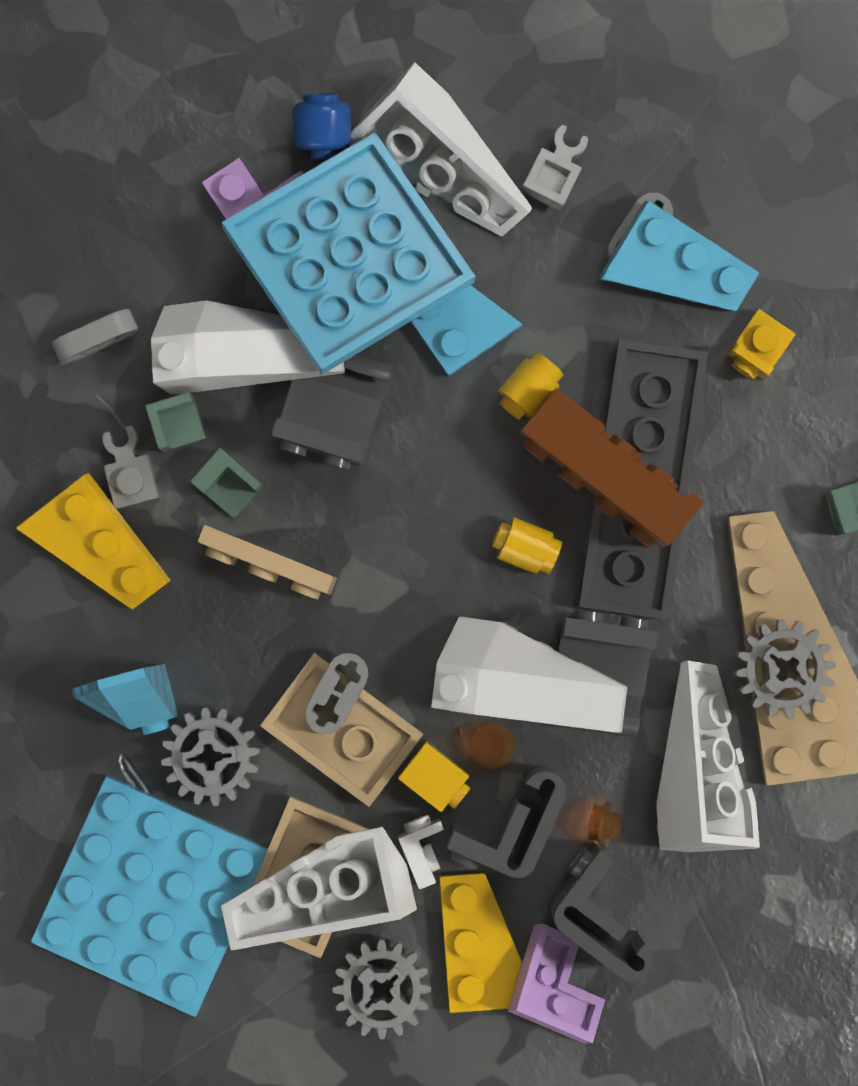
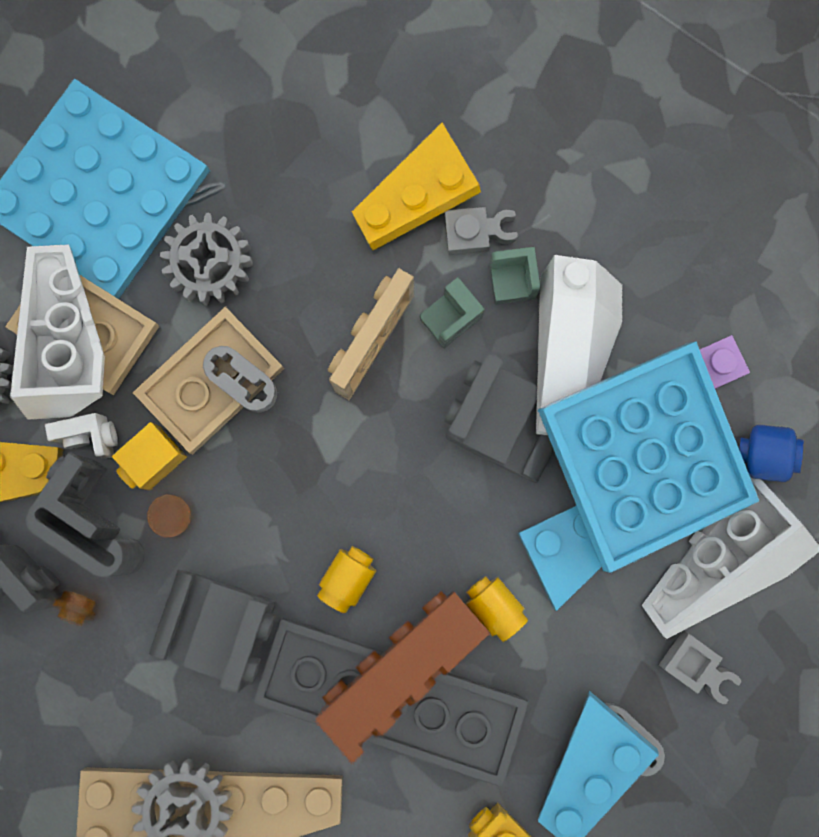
camera: 100 degrees right, 5 degrees down
light grey beam [52,309,139,365] -> none
medium azure wedge [72,664,179,735] -> none
white wedge [431,617,627,733] -> none
white wedge [656,660,760,852] -> none

